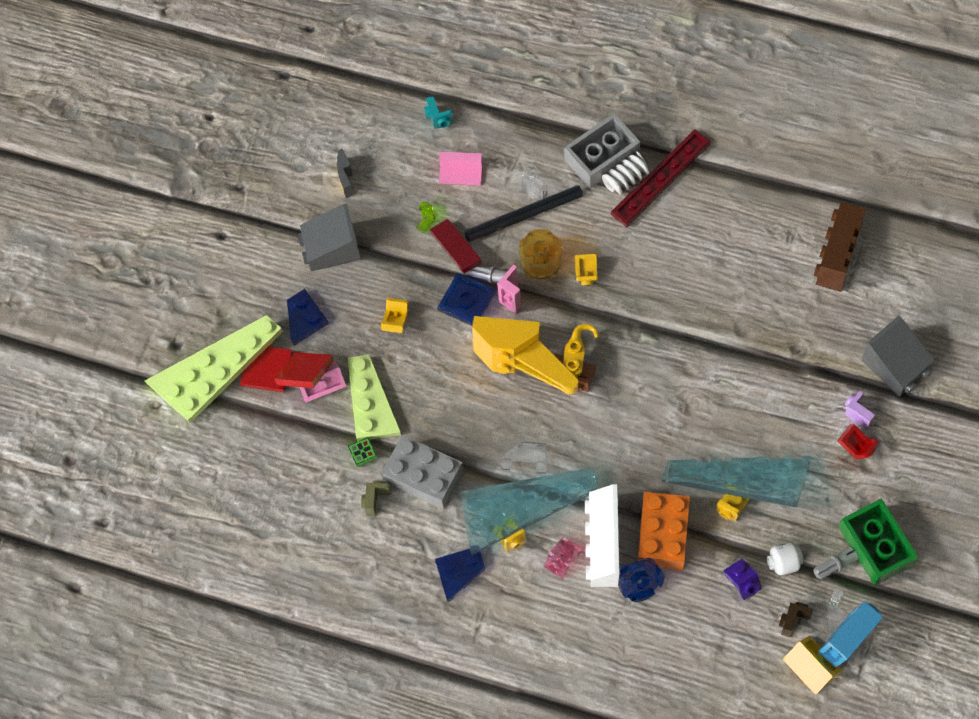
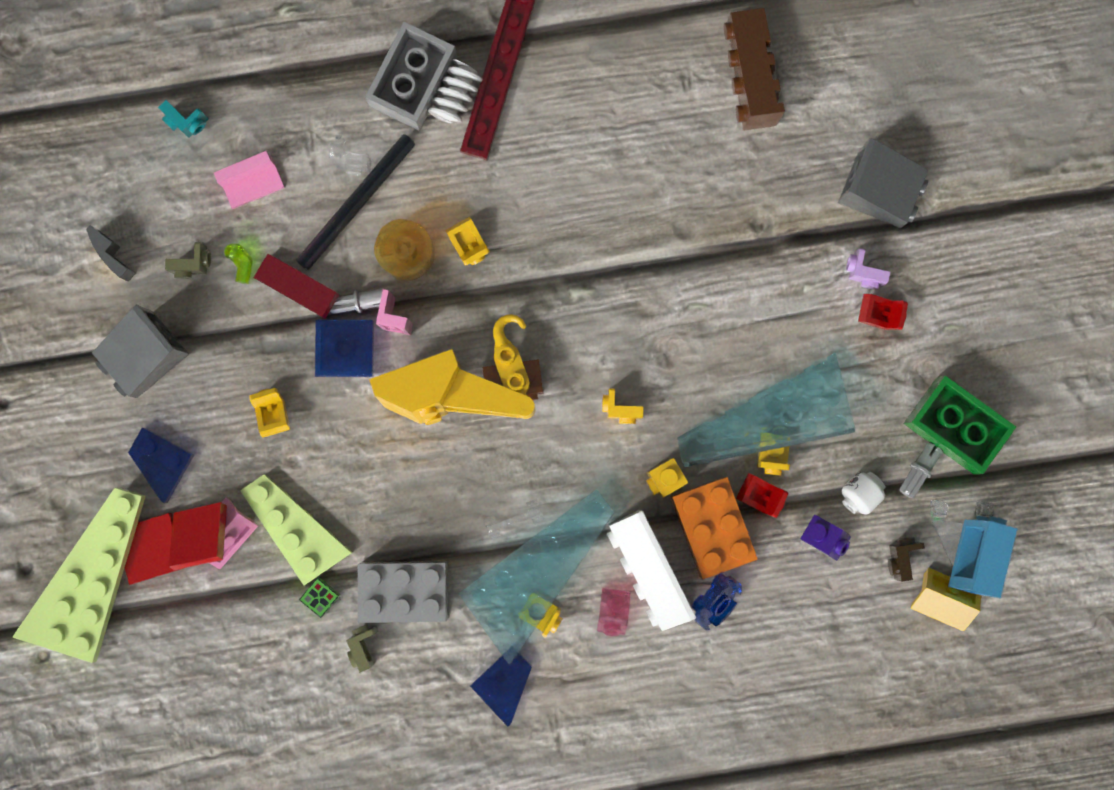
camera: 30 degrees left, 20 degrees up
none -> olive bracket [165,242,211,279]
none -> yellow bracket [602,388,643,424]
none -> yellow brick [646,458,688,497]
none -> red bracket [736,473,788,518]

